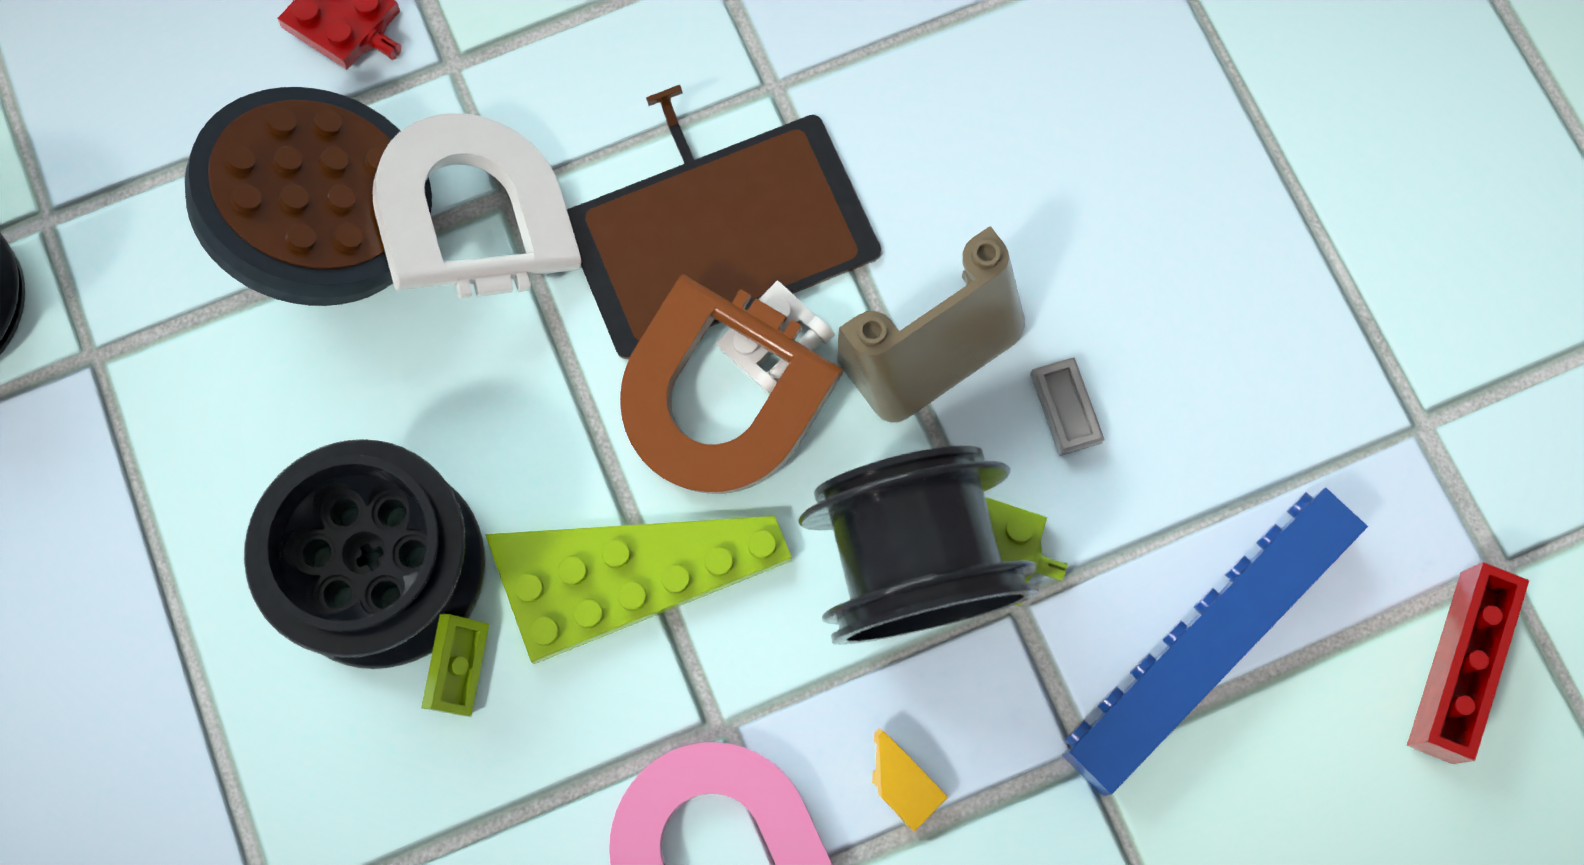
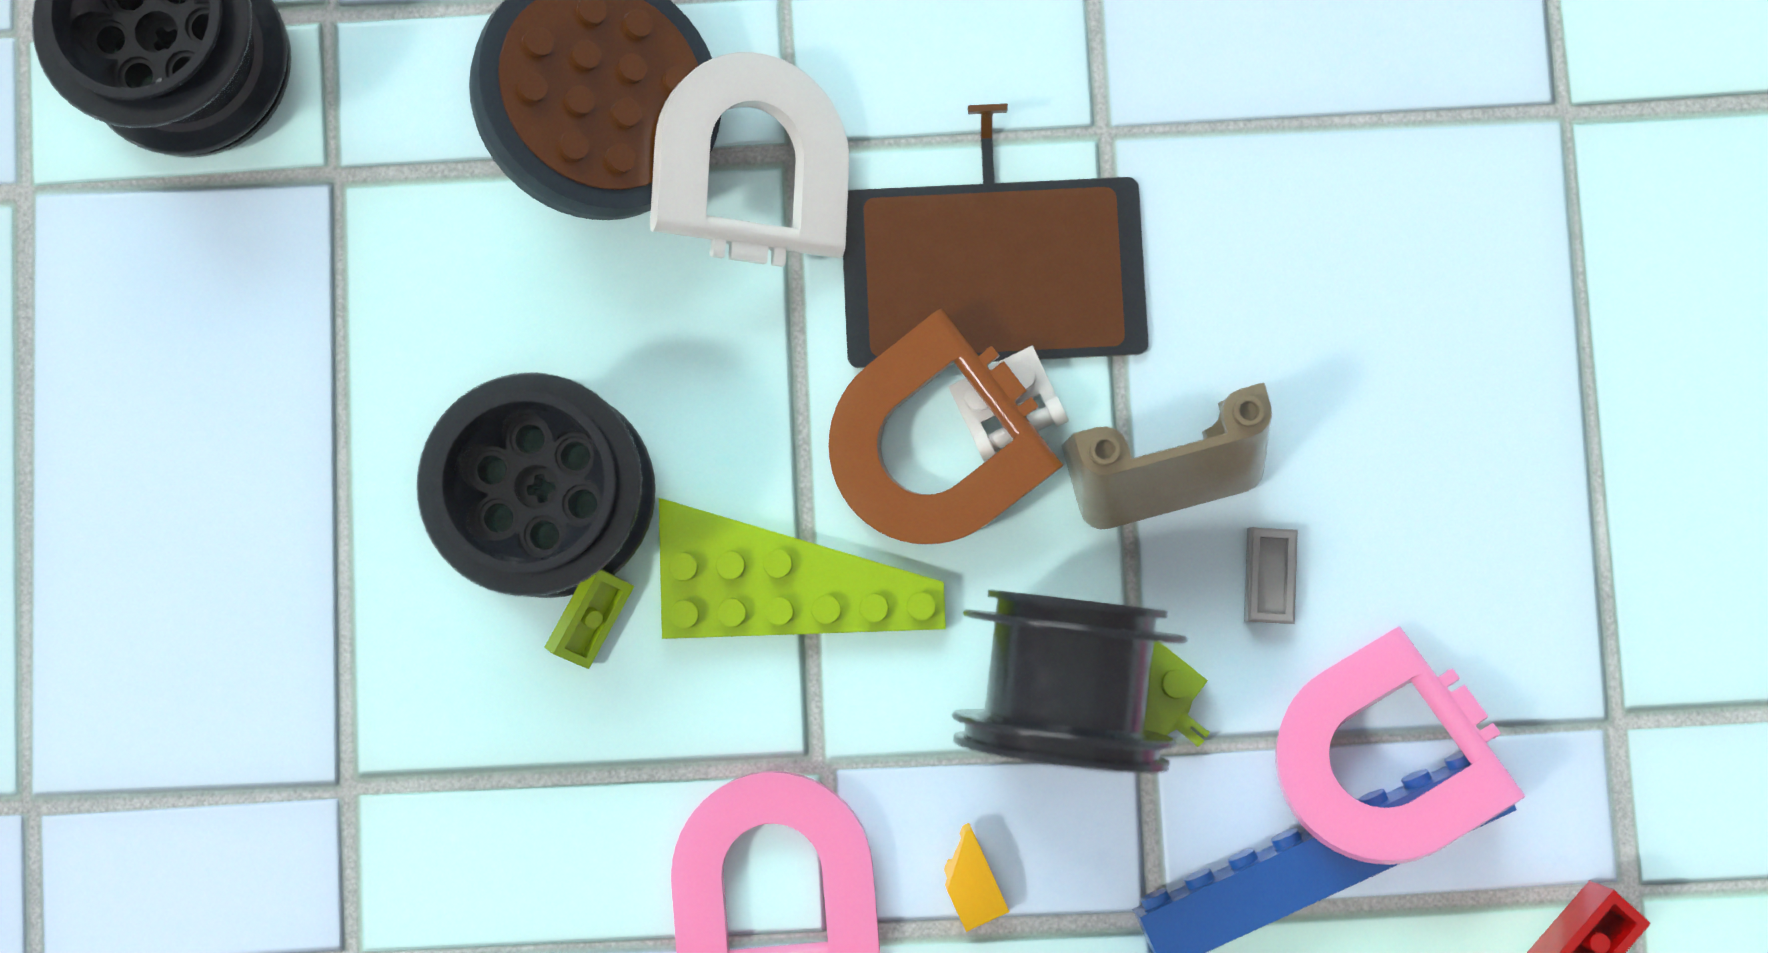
camera: 20 degrees right, 10 degrees up
none -> bright pink piece [1275,626,1526,865]

